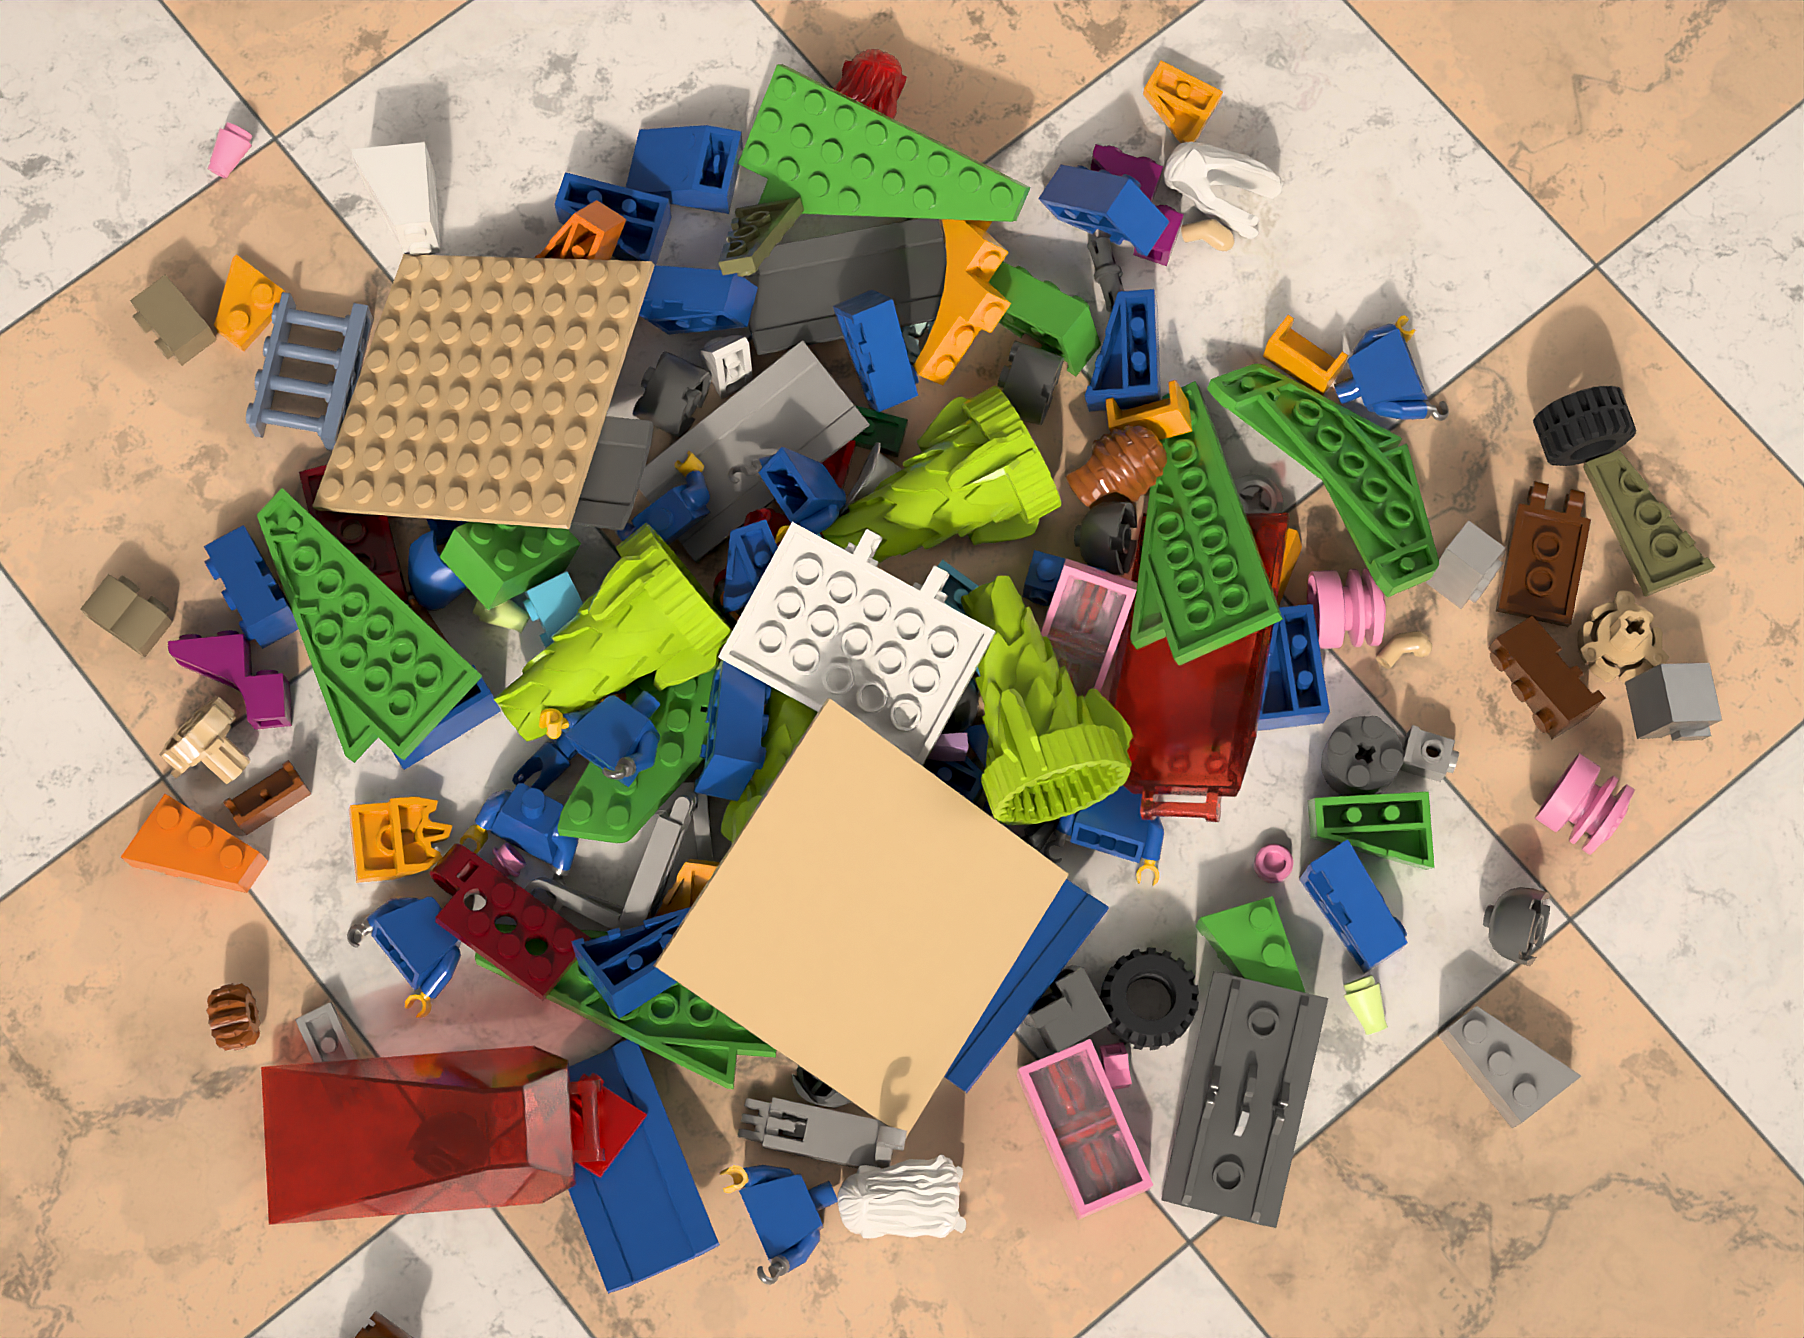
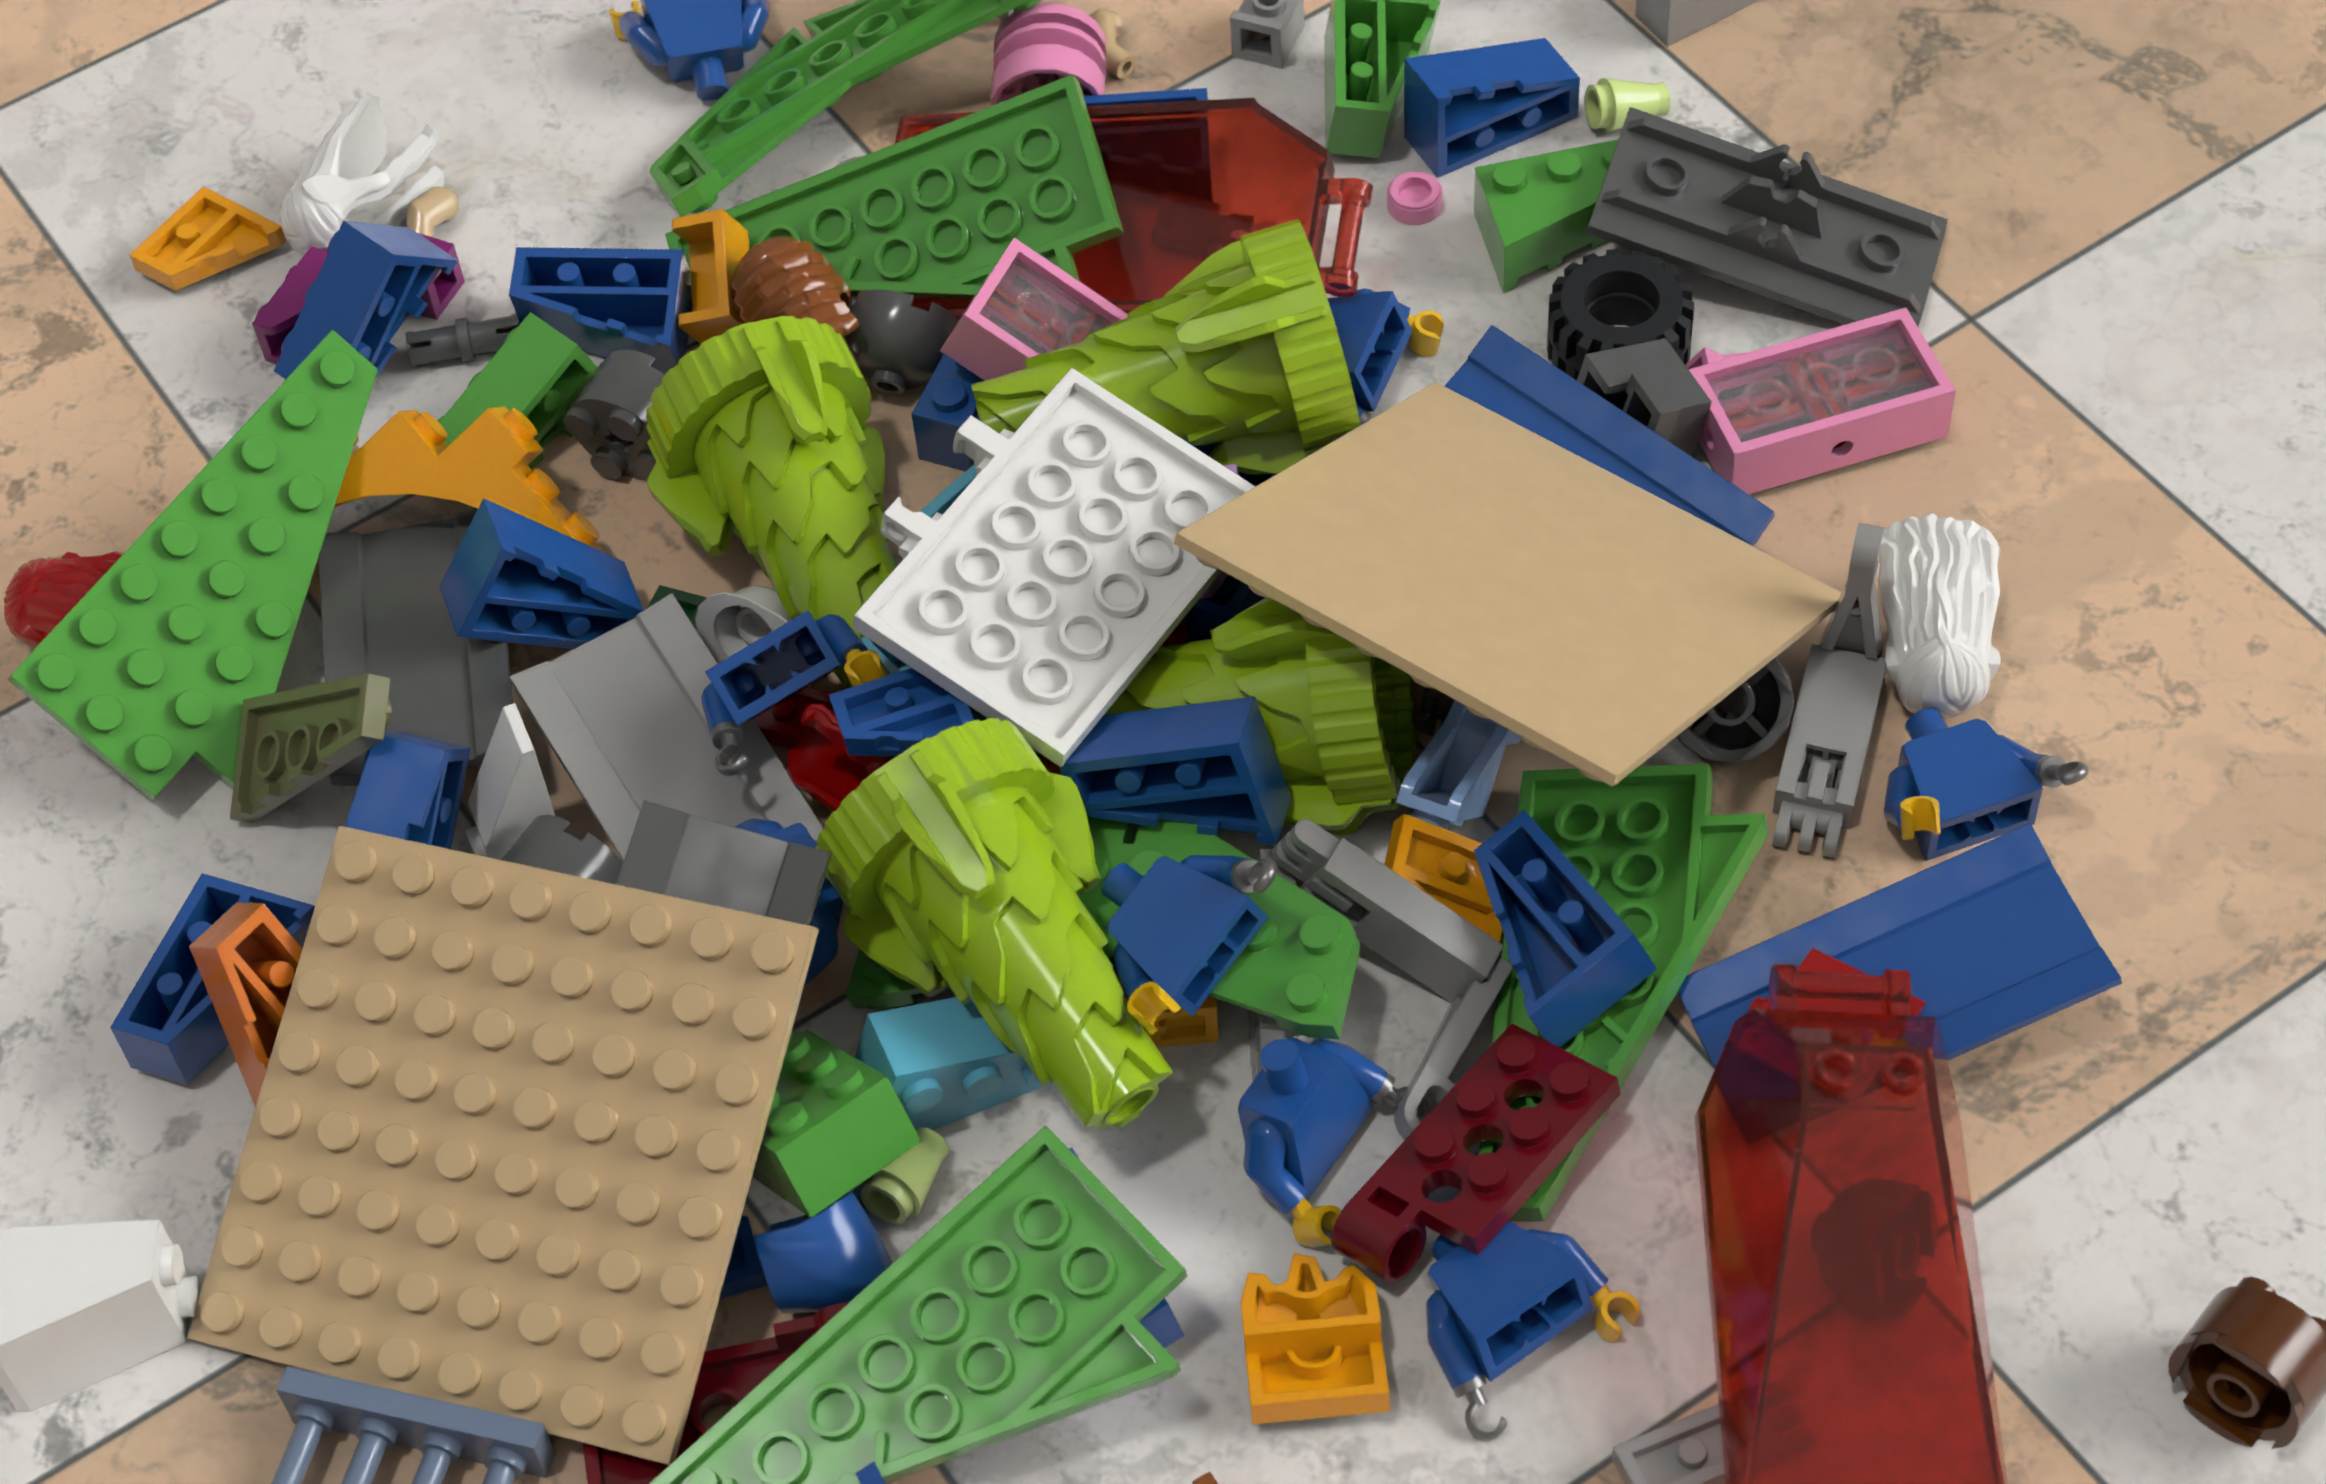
camera: 80 degrees left, 20 degrees down
bright pink plate [491,842,526,877] -> none
blue piece [512,731,578,792] -> none
blue slope [625,125,743,214] -> none
light orange panel [1263,314,1348,396] -> none
dark grey brick [1321,716,1403,796] -> none

